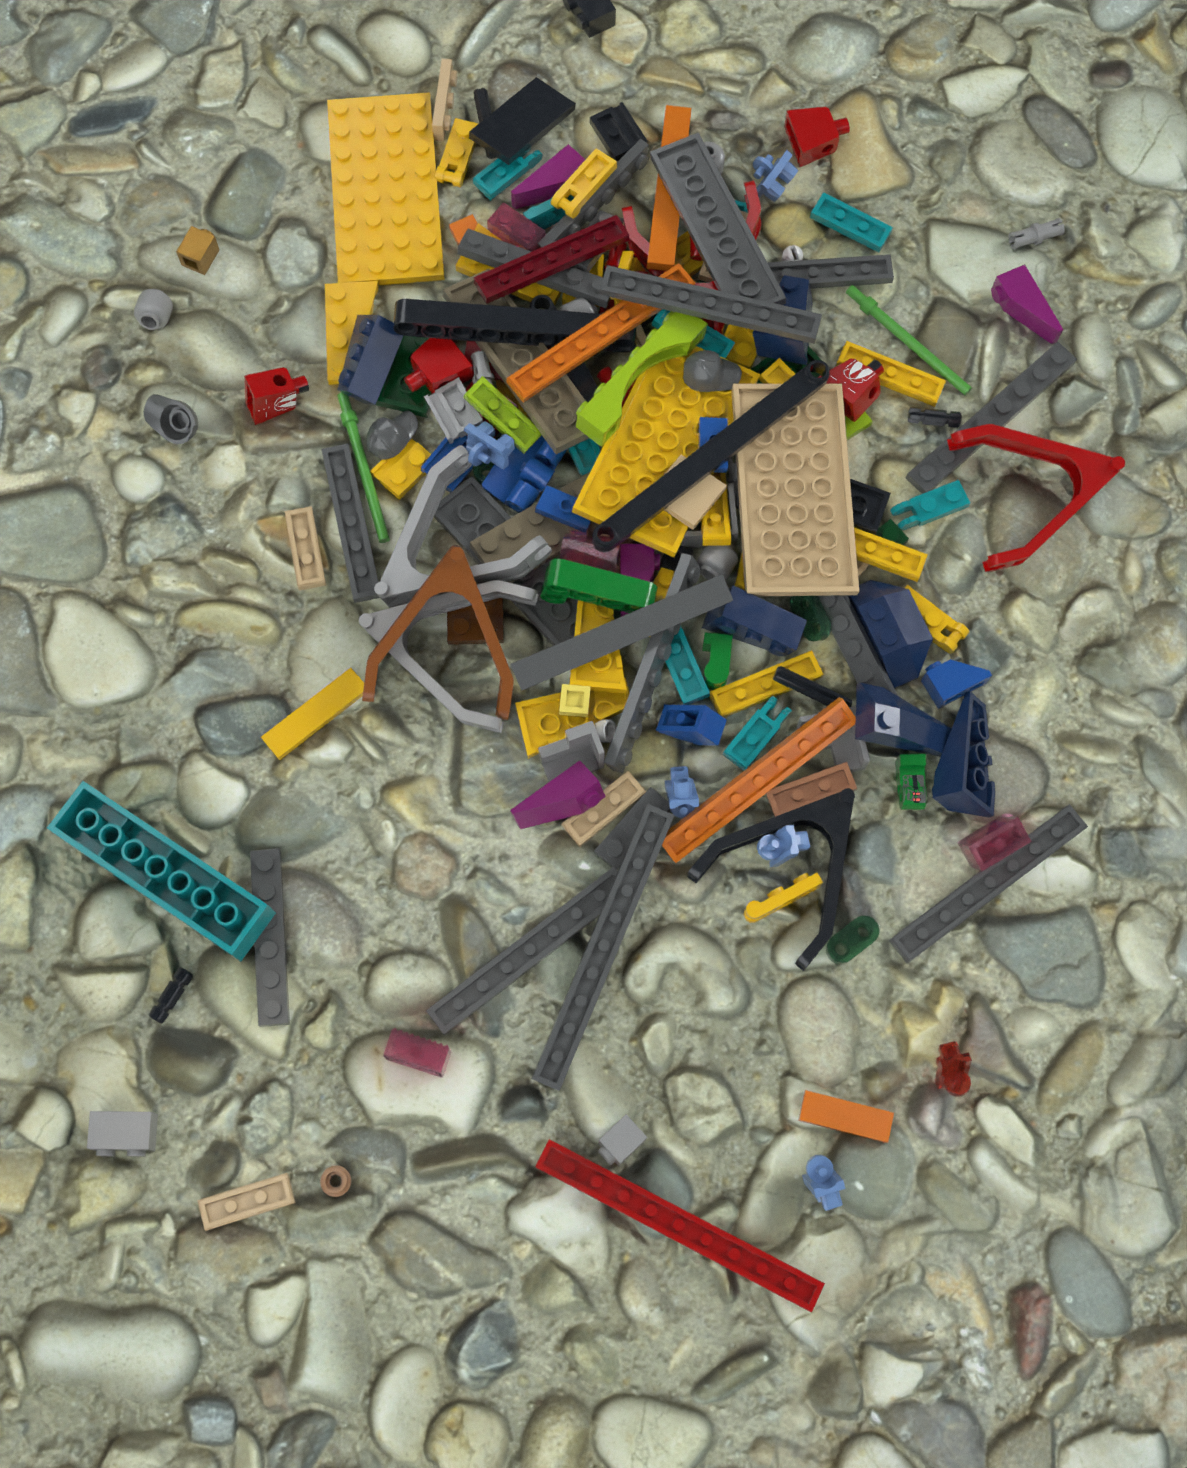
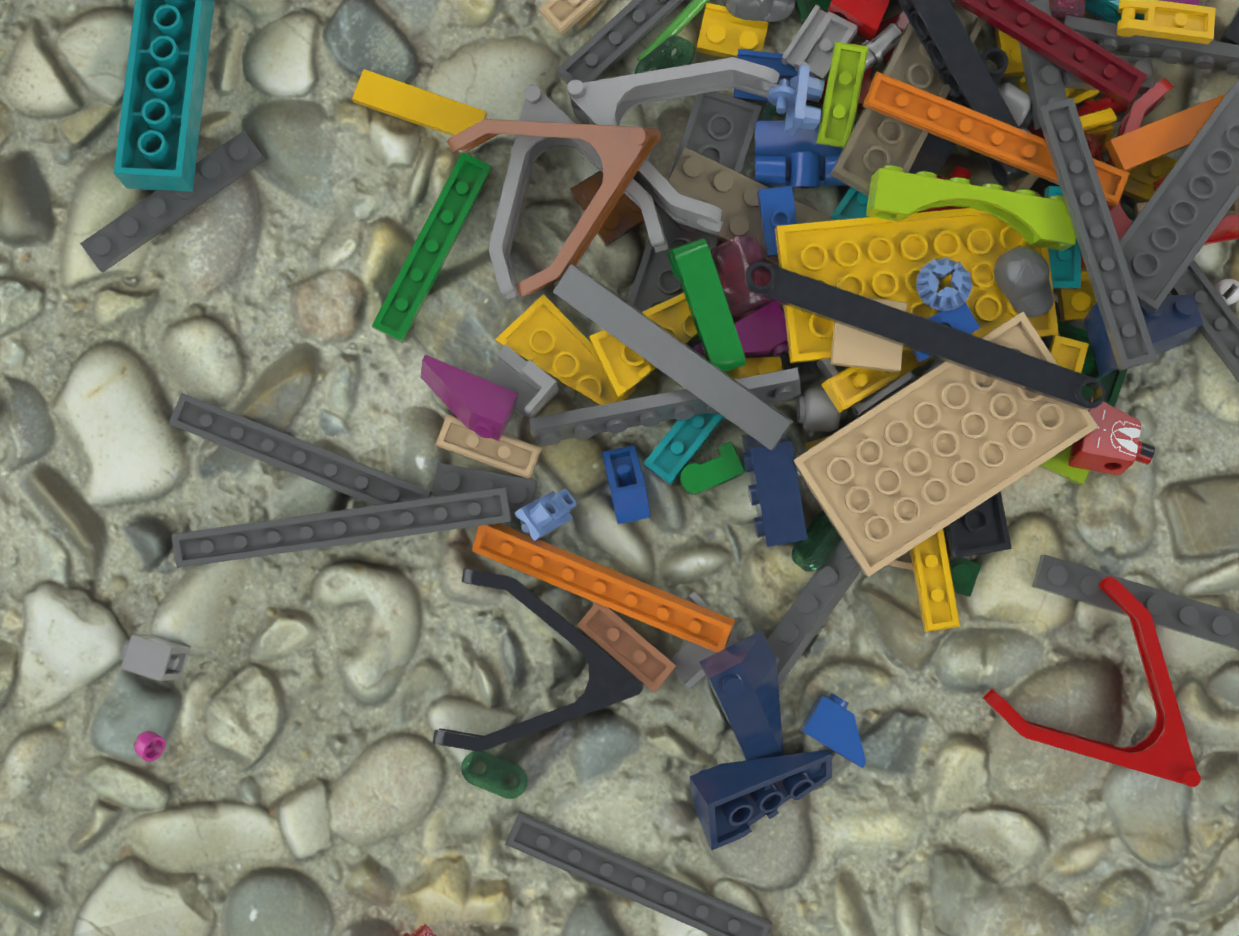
camera: 60 degrees right, 10 degrees up
black axle [149,967,193,1024] -> none
clear pink brick [383,1028,452,1078] -> none
red plate [535,1139,825,1313] -> none
light yellow plate [559,684,590,717] -> none
white hinge [594,719,616,743] -> none
yellow tile [709,650,824,718] -> none
teal hinge [722,696,792,771] -> none
yellow plate [744,873,823,923] -> none
medium blue hips [757,825,810,867] -> none
black axle [773,666,853,707] -> none
orange tile [798,1090,894,1143] -> none
medium blue hips [802,1155,846,1211] -> none
yellow tile [835,341,946,407] -> none
bright green bar [846,285,972,396] -> none
dark blue wedge [848,580,933,689] -> none
teal hinge [890,480,971,531] -> none
green leg [895,754,926,810] -> none
yellow plate [905,585,970,654] -> none
black axle [907,407,962,428] -> none
clear pink brick [957,813,1032,871] -> none
none -> dark pink hinge [134,731,166,762]
none -> green plate [372,153,493,343]
none -> clear green plate [635,35,695,74]
none -> medium blue gear [916,256,973,311]

